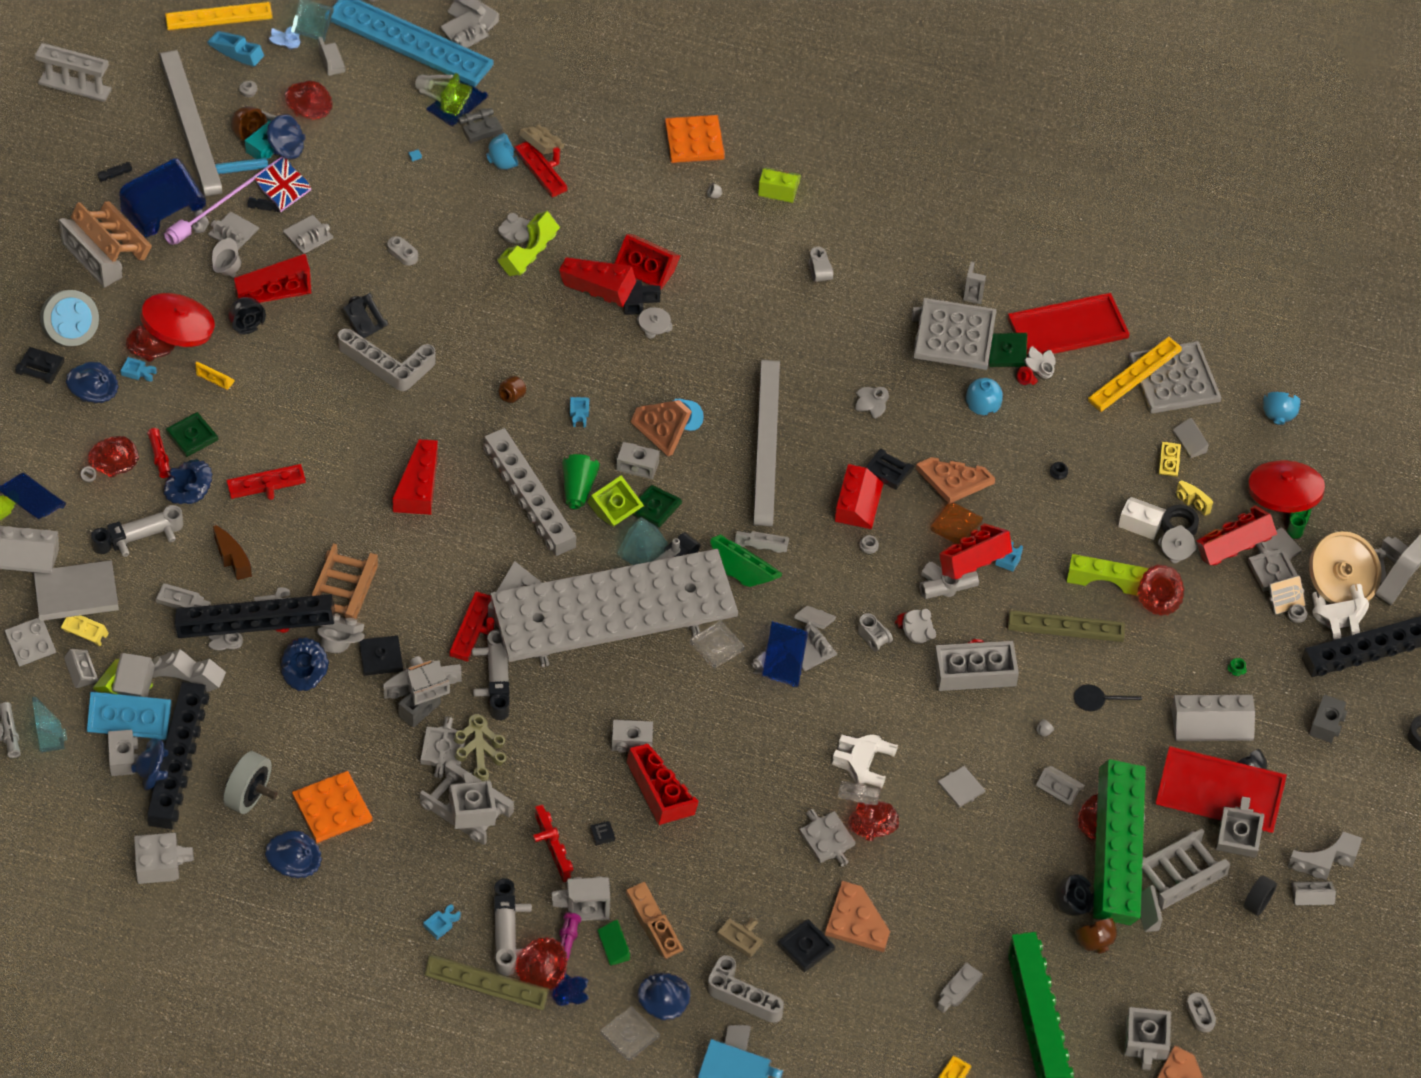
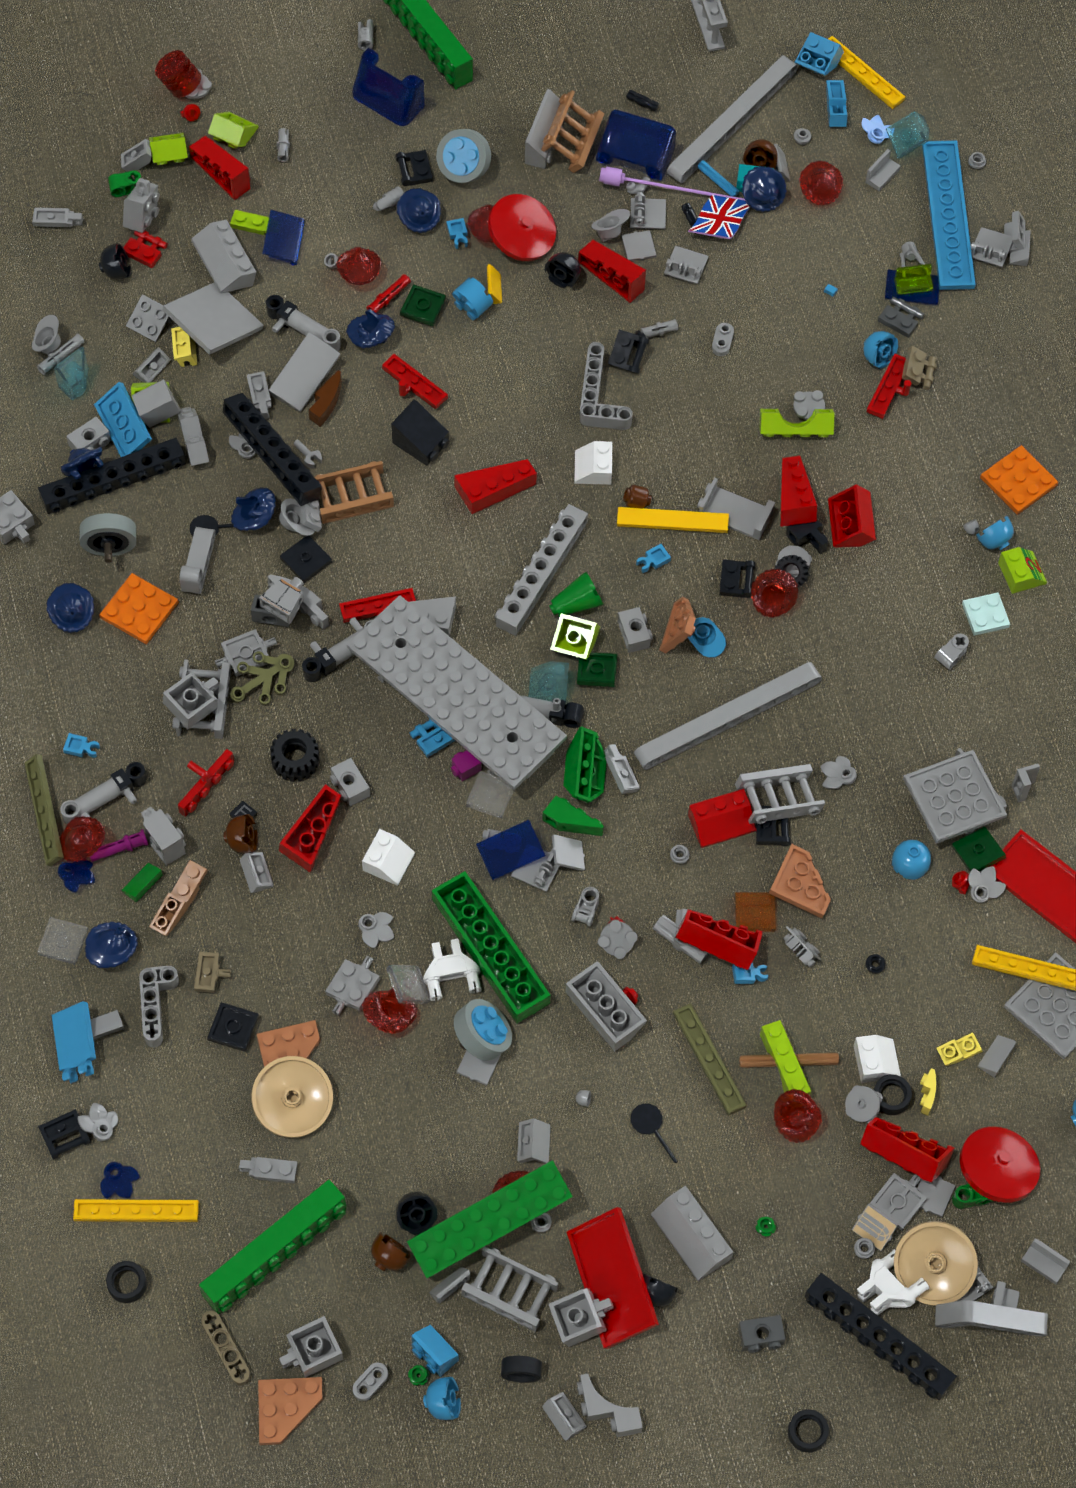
camera: 60 degrees right, 10 degrees up
none -> light grey beam [180,527,215,594]
none -> black piece [189,515,233,536]
none -> reddish brown cylinder [223,814,258,854]
none -> light grey slope [240,852,274,893]
none -> tan dish [251,1056,333,1138]
none -> light grey slope [269,333,341,413]
none -> black tyre [270,728,319,782]
none -> light grey plate [358,912,394,948]
none -> white slope [362,829,415,886]
none -> light grey hinge [373,186,404,212]
none -> black slope [391,399,450,466]
none -> green plate [408,1365,429,1386]
none -> dark azure plate [409,718,456,758]
none -> dark azure slope [411,1325,459,1377]
none -> dark azure cylinder [423,1377,461,1420]
none -> green brick [432,871,551,1024]
none -> magenta brick [450,750,481,781]
none -> dark azure brick [452,277,493,321]
none -> light grey wheel [454,999,512,1061]
none -> green slope [542,795,604,836]
none -> white slope [574,441,612,485]
none -> yellow tile [617,507,729,533]
none -> light grey piece [621,230,657,261]
none -> light grey pin [641,319,678,338]
none -> light grey panel [697,478,775,540]
none -> black plate [719,559,756,598]
none -> light grey fence [735,764,825,824]
none -> medium nougat axle [739,1053,839,1067]
none -> clear red piece [751,569,798,618]
none -> black tyre [774,555,810,589]
none -> light grey hinge [784,926,821,967]
none -> dark azure slope [795,32,844,76]
none -> light aqua plate [962,592,1010,636]
none -> dark azure cylinder [976,516,1014,550]
none -> light grey panel [1021,1238,1070,1285]

